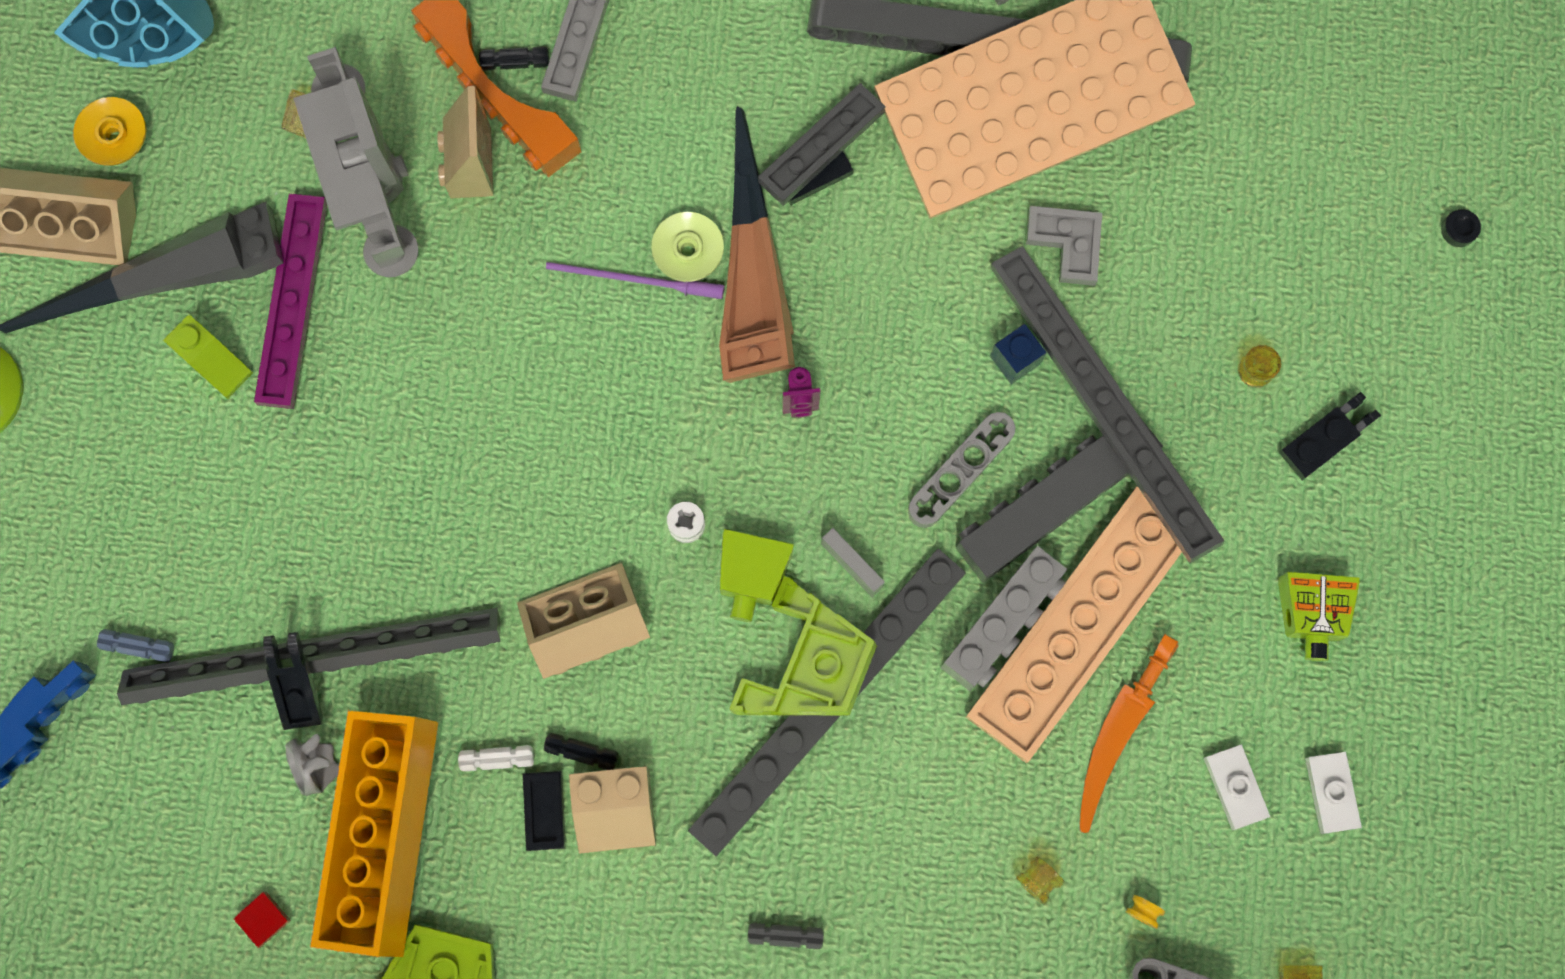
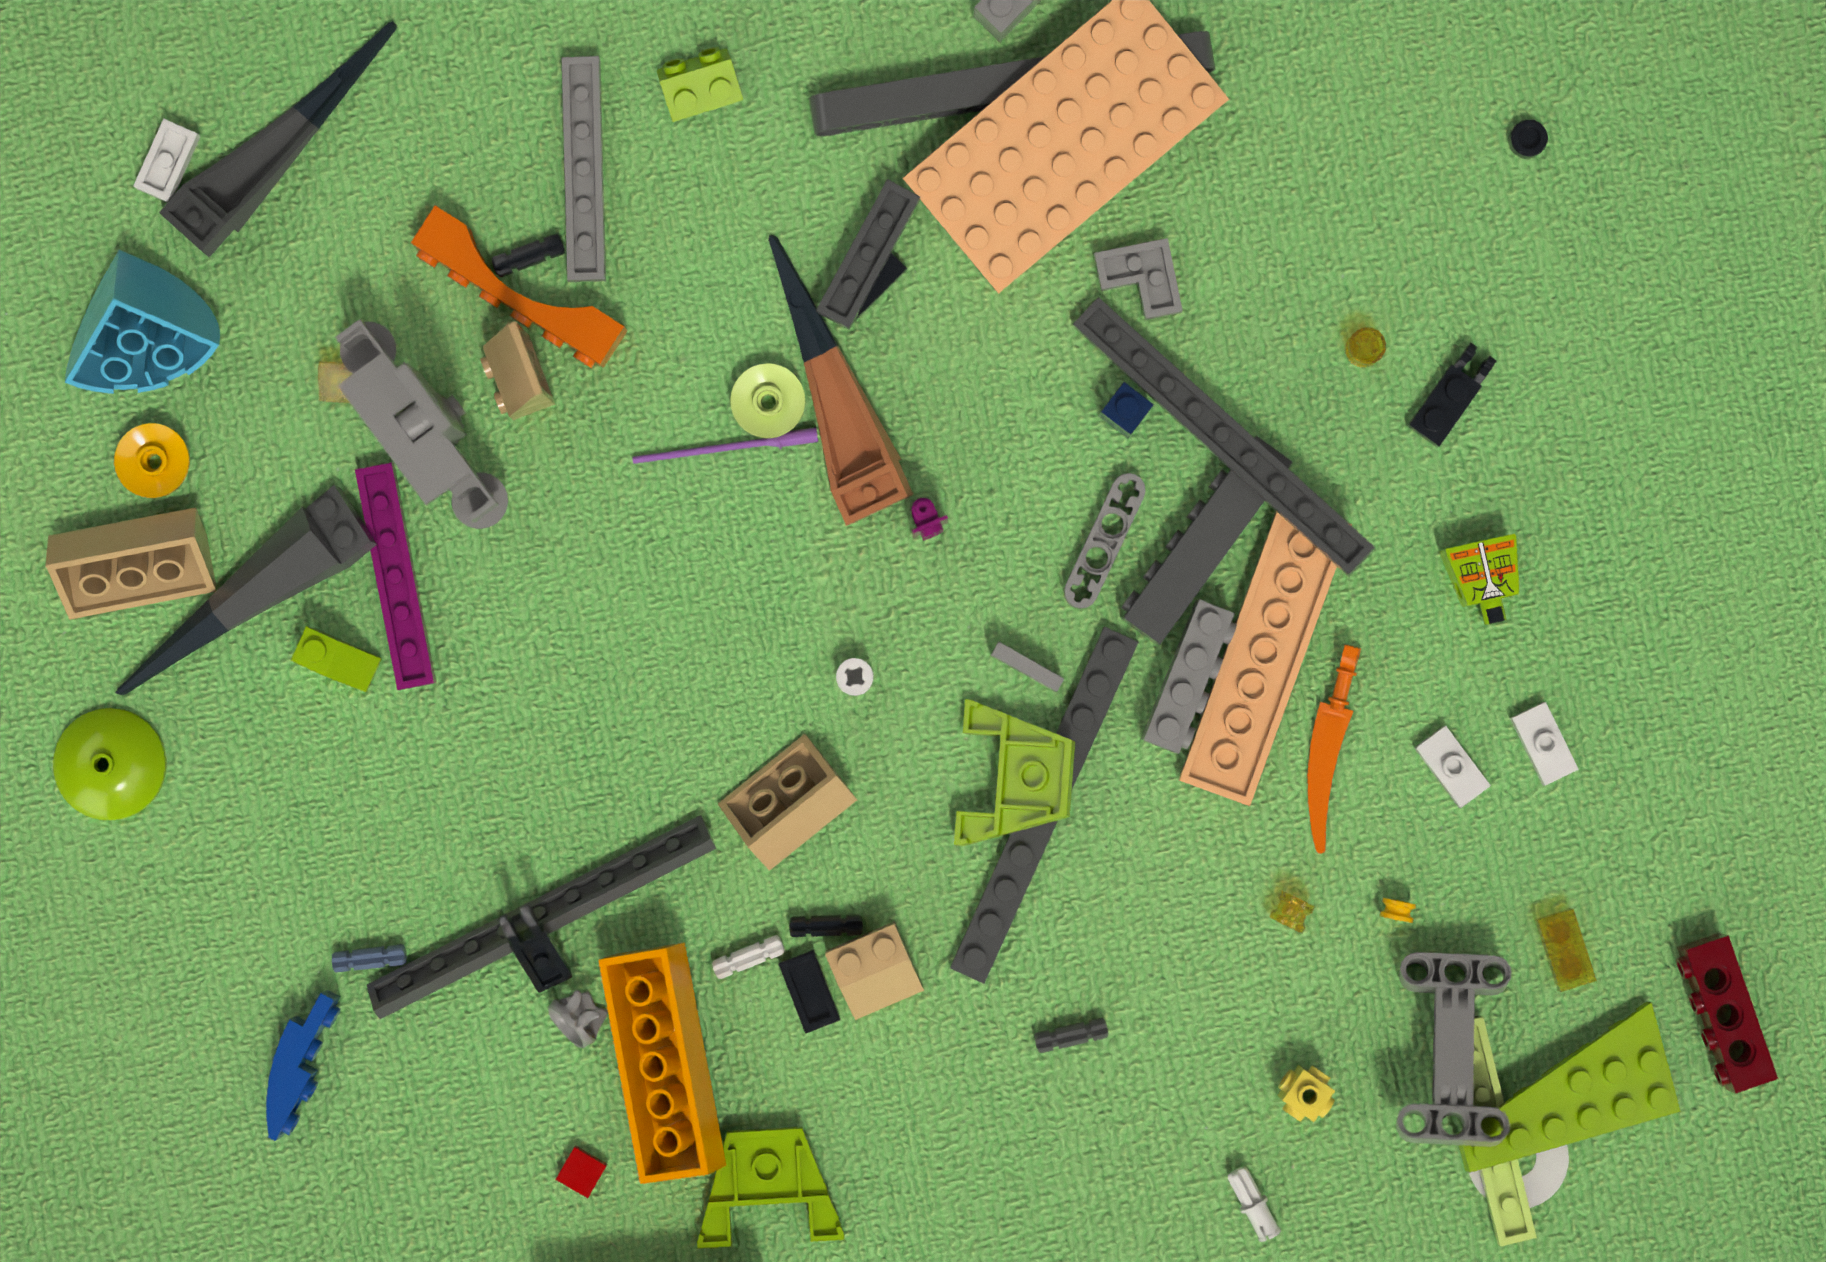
camera: 15 degrees left, 10 degrees up
lime torso [720,529,794,622] -> none

